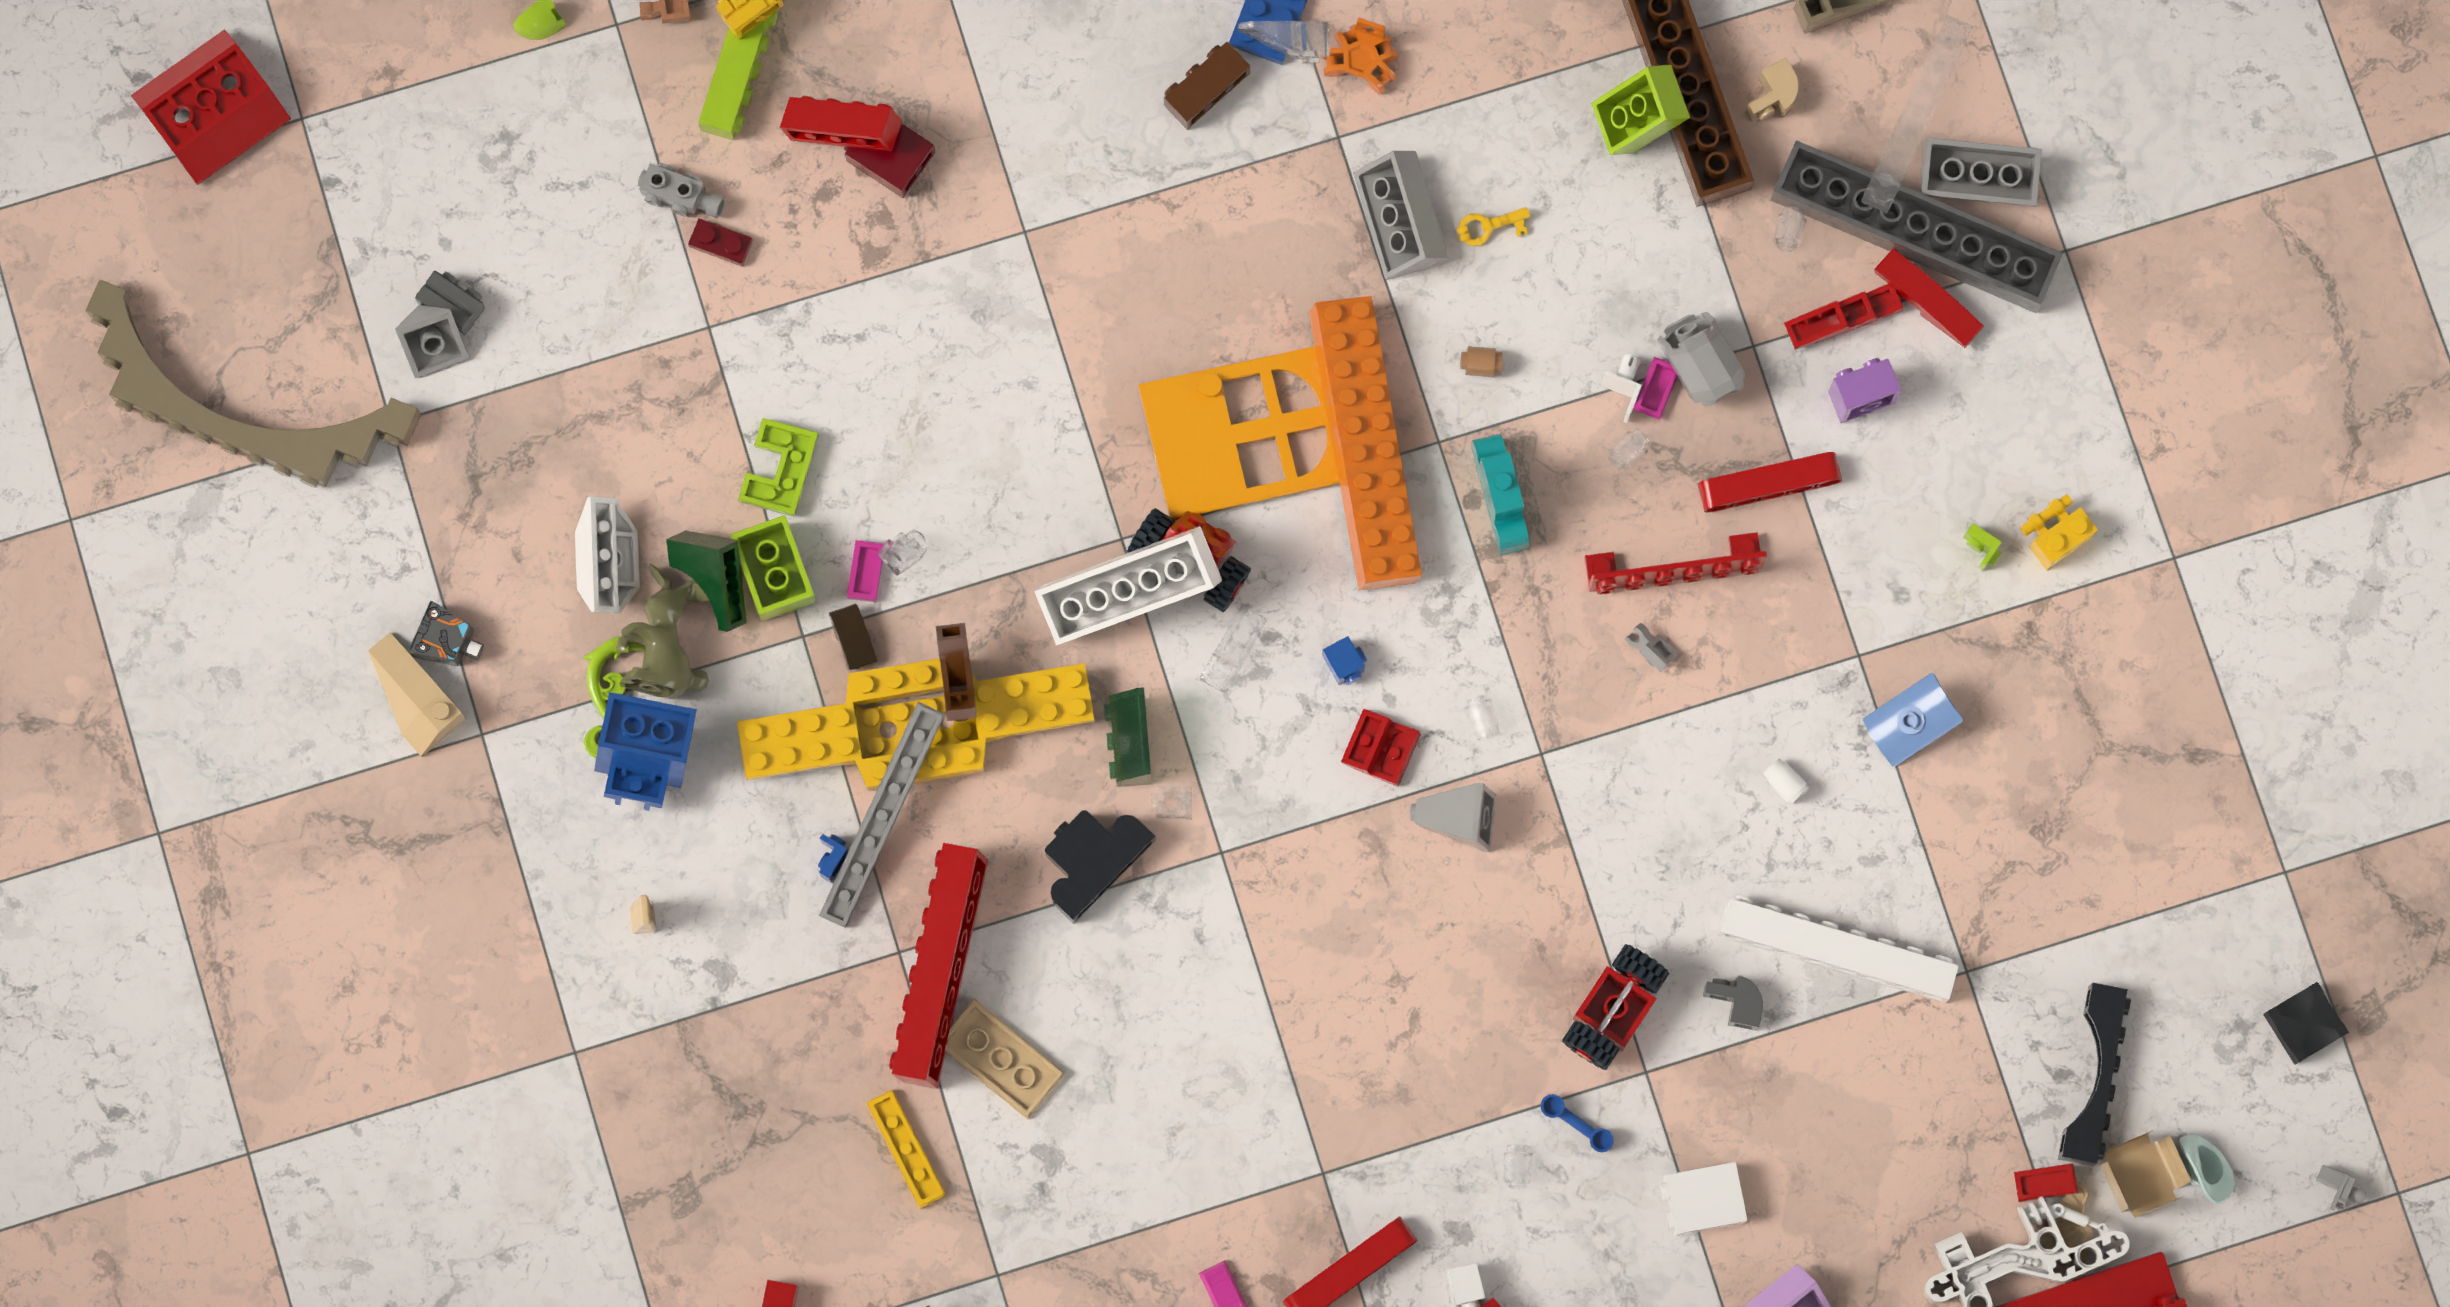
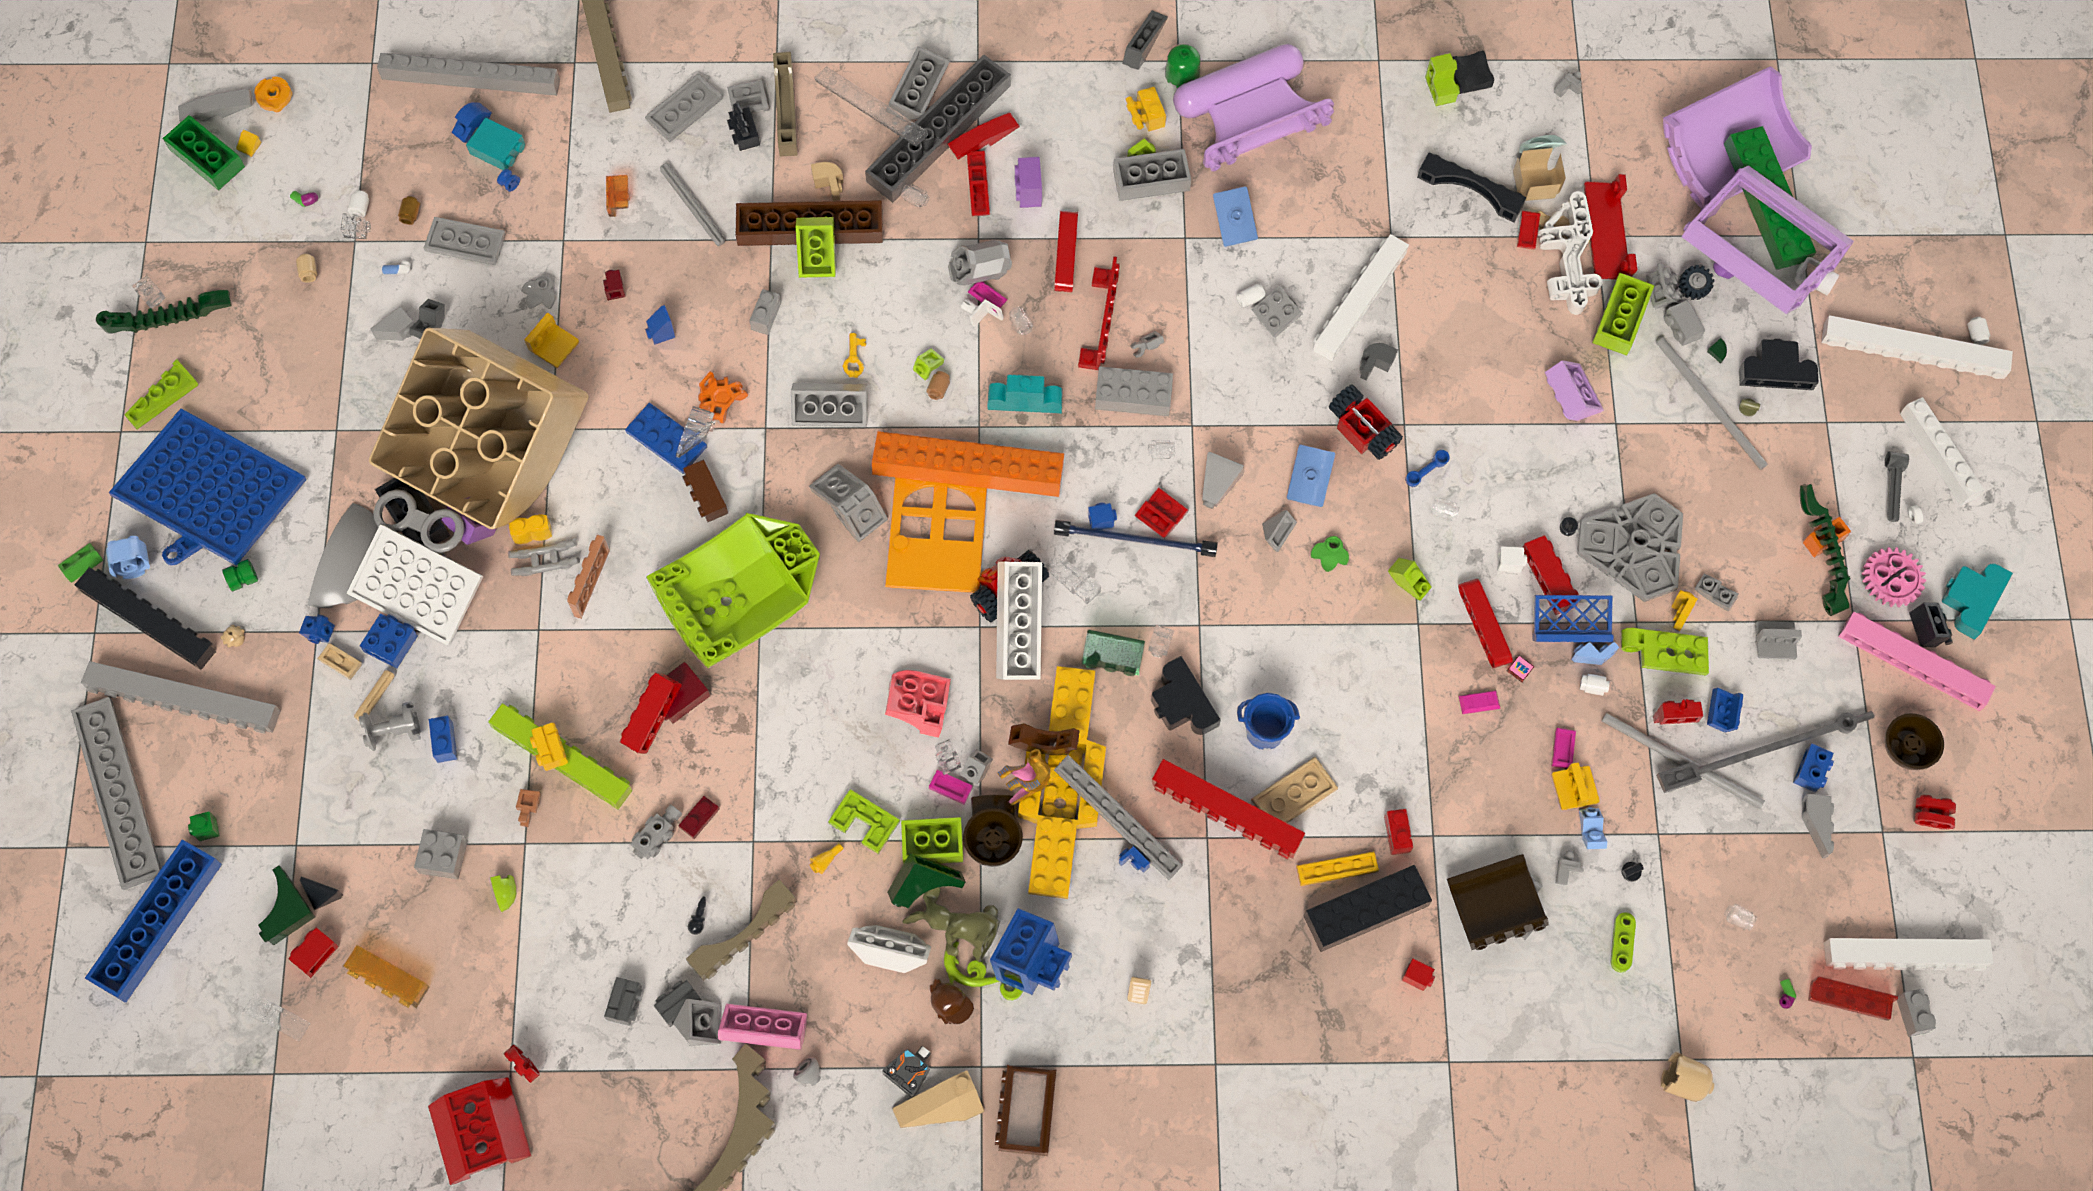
camera: 75 degrees left, 10 degrees down
white brick [1659,1162,1748,1236] -> none
none -> red plate [503,1044,540,1083]
none -> dark grey brick [604,977,644,1026]
none -> lime wedge [646,513,820,668]
none -> dark tan arch [686,879,797,981]
none -> black bar [687,896,706,935]
none -> bright pink brick [718,1004,807,1050]
none -> light grey brick [749,289,781,335]
none -> light grey brick [793,1058,821,1086]
none -> light grey bracket [809,464,888,542]
none -> yellow cone [809,843,843,874]
none -> coral slope [885,670,951,738]
none -> lime bracket [913,348,945,380]
none -> reddish brown hair [930,979,974,1024]
none -> light grey brick [961,749,993,784]
none -> dark brown piece [963,808,1023,867]
none -> window [995,1065,1057,1156]
none -> pearl gold piece [997,749,1051,805]
none -> dark blue hose [1054,520,1218,557]
none -> light grey brick [1095,366,1173,416]
none -> light grey brick [1113,149,1191,201]
none -> dark grey slope [1122,10,1168,70]
none -> green cylinder [1165,44,1201,88]
none -> lavender piece [1173,44,1334,171]
none -> blue piece [1237,693,1300,750]
none -> light grey plate [1251,286,1303,338]
none -> light grey slope [1262,510,1297,552]
none -> medium blue shield [1287,445,1335,507]
none -> black brick [1304,865,1432,952]
none -> bright green plate [1311,536,1349,572]
none -> red brick [1384,809,1413,855]
none -> lime slope [1388,558,1432,601]
none -> lime brick [1425,53,1460,106]

